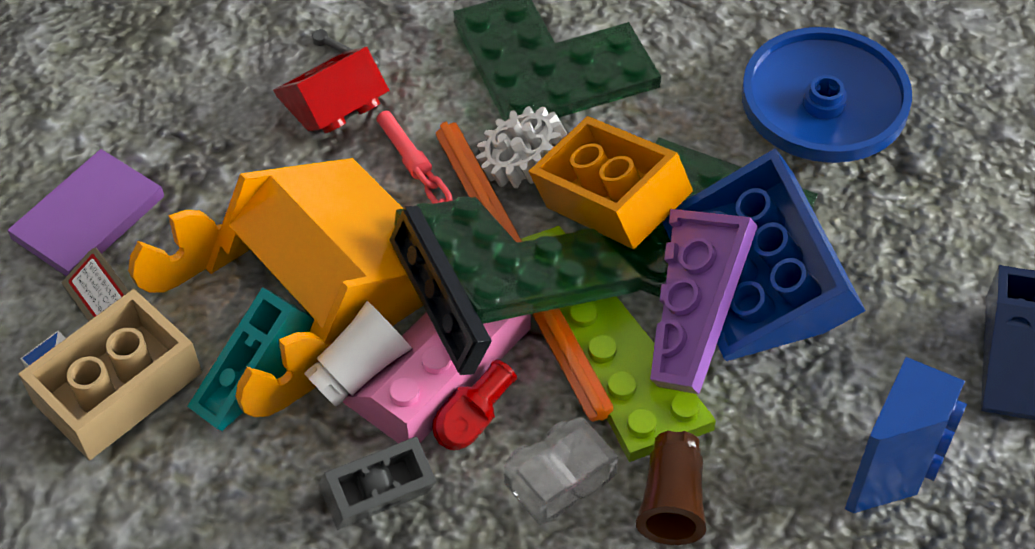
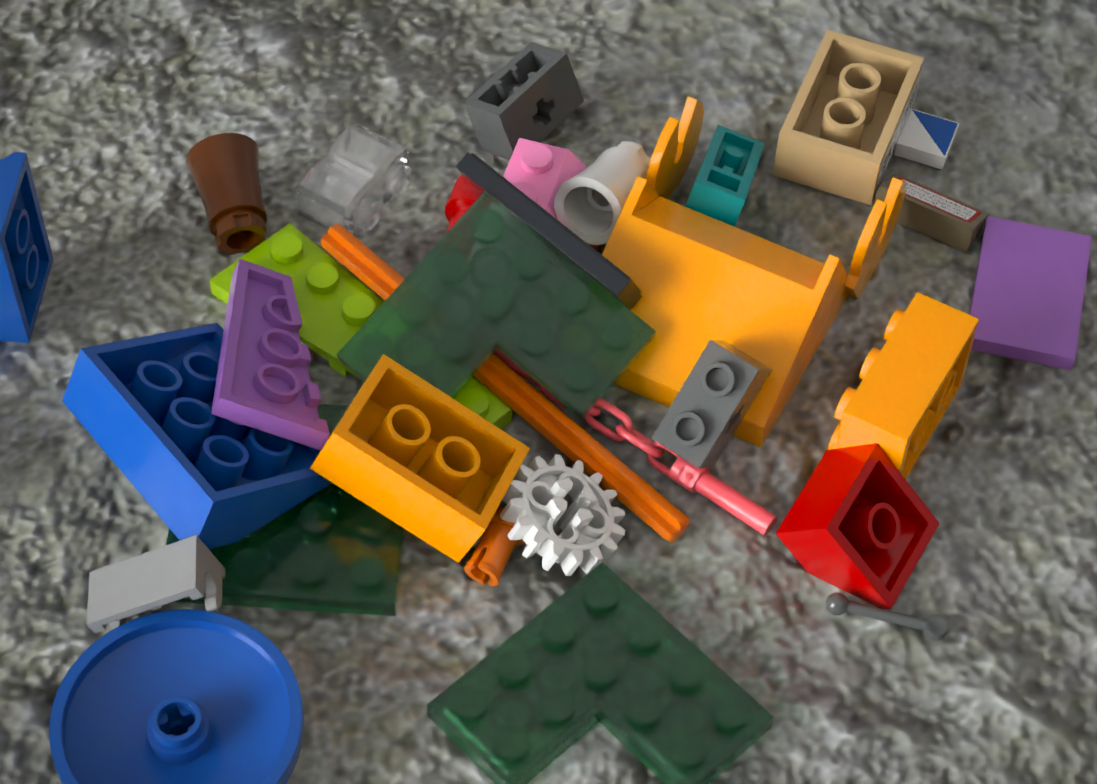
camera: 155 degrees right, 0 degrees up
none -> light grey hinge [86,535,225,633]
none -> dark grey brick [652,339,772,469]
none -> light orange brick [828,292,979,479]

